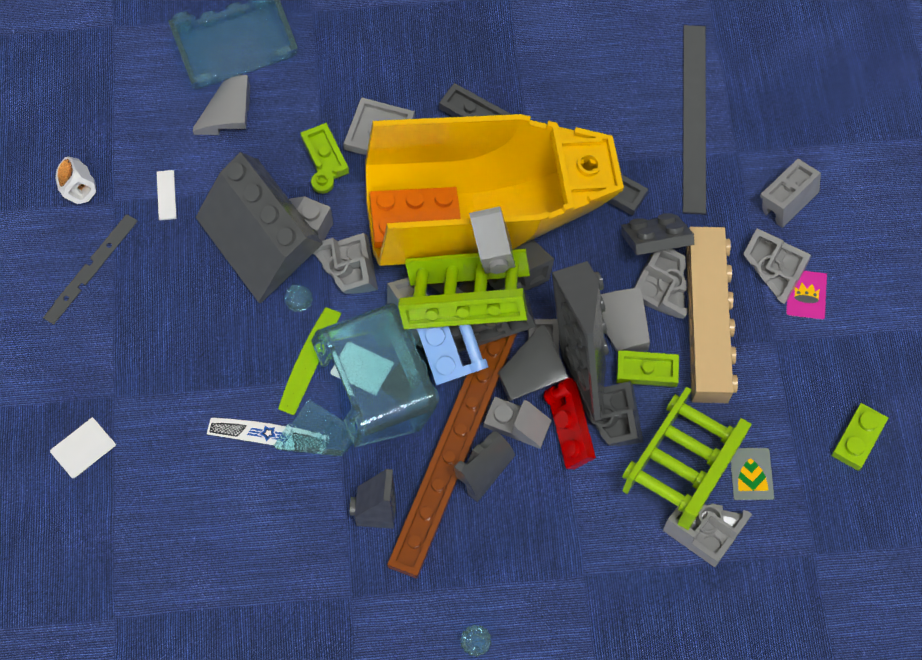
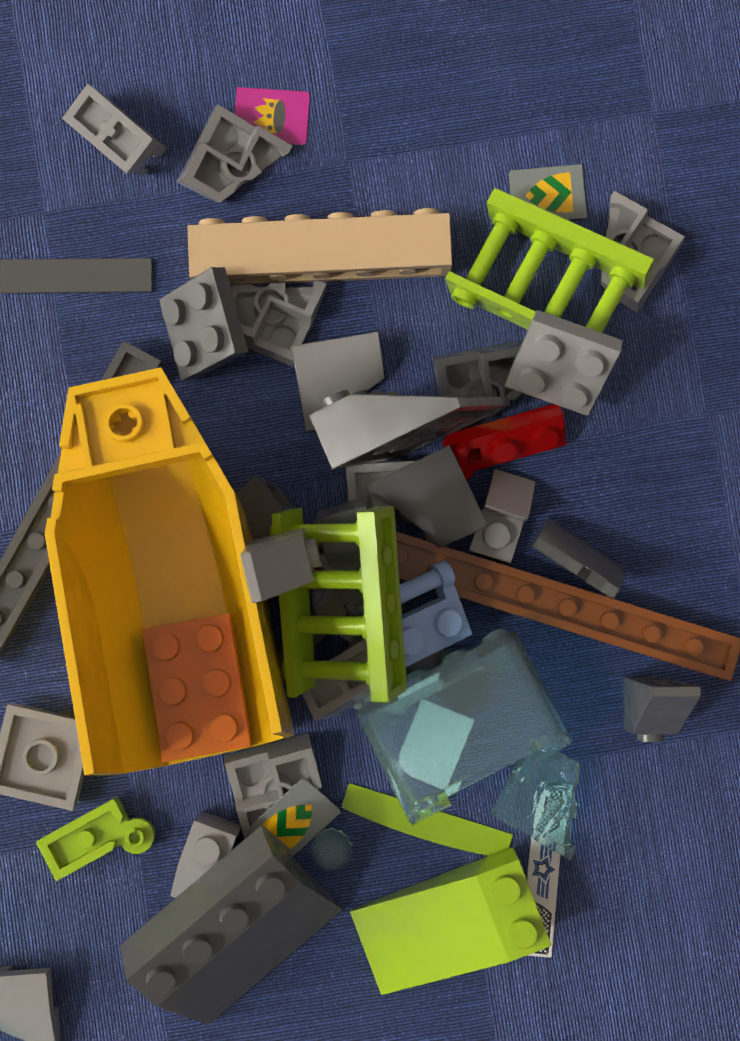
camera: 90 degrees left, 20 degrees up
lime plate [616,350,679,387] -> none
lime plate [831,403,888,471] -> none
none -> light grey sticker [247,779,340,857]
none -> lime slope [350,847,552,995]
none -> light grey plate [505,310,623,416]

